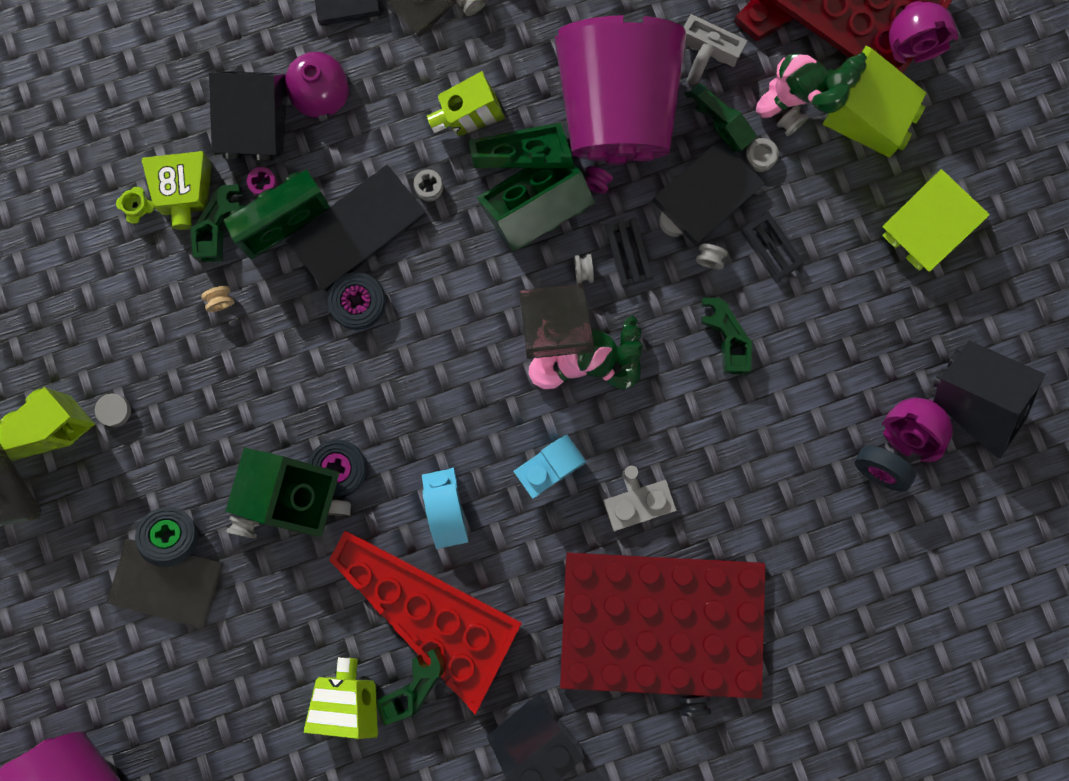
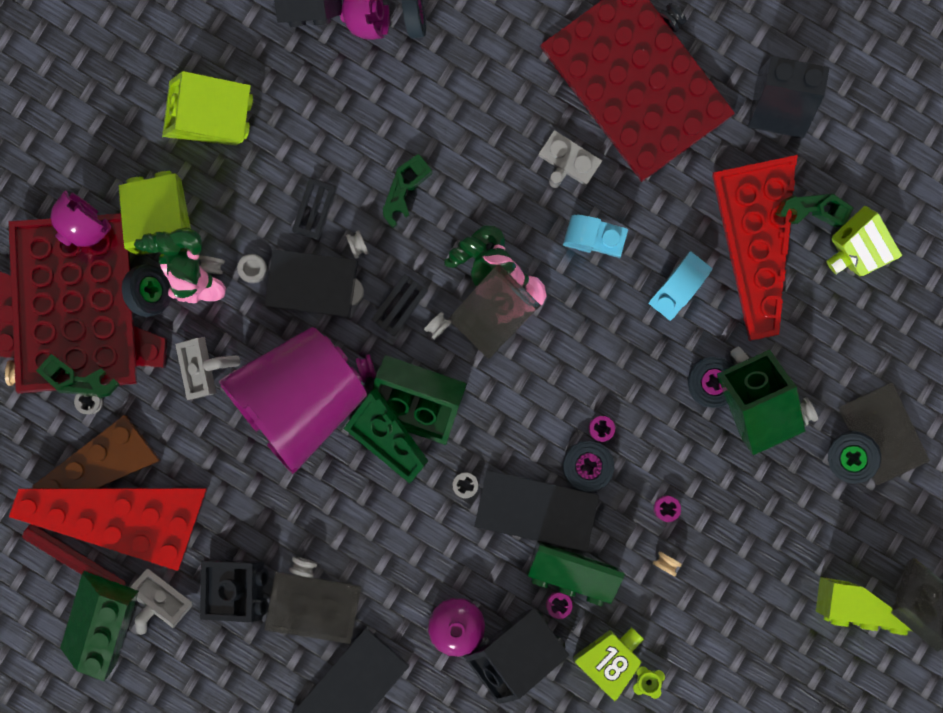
camera: 130 degrees left, 5 degrees up
light grey tile [95,393,131,427] -> none
dark green piece [190,184,242,263] -> none
lime torso [427,71,506,136] -> none
dark green piece [684,83,757,151] -> none
none -> black bush [122,264,172,317]
none -> magenta bush [589,416,615,442]
none -> magenta bush [654,495,681,522]

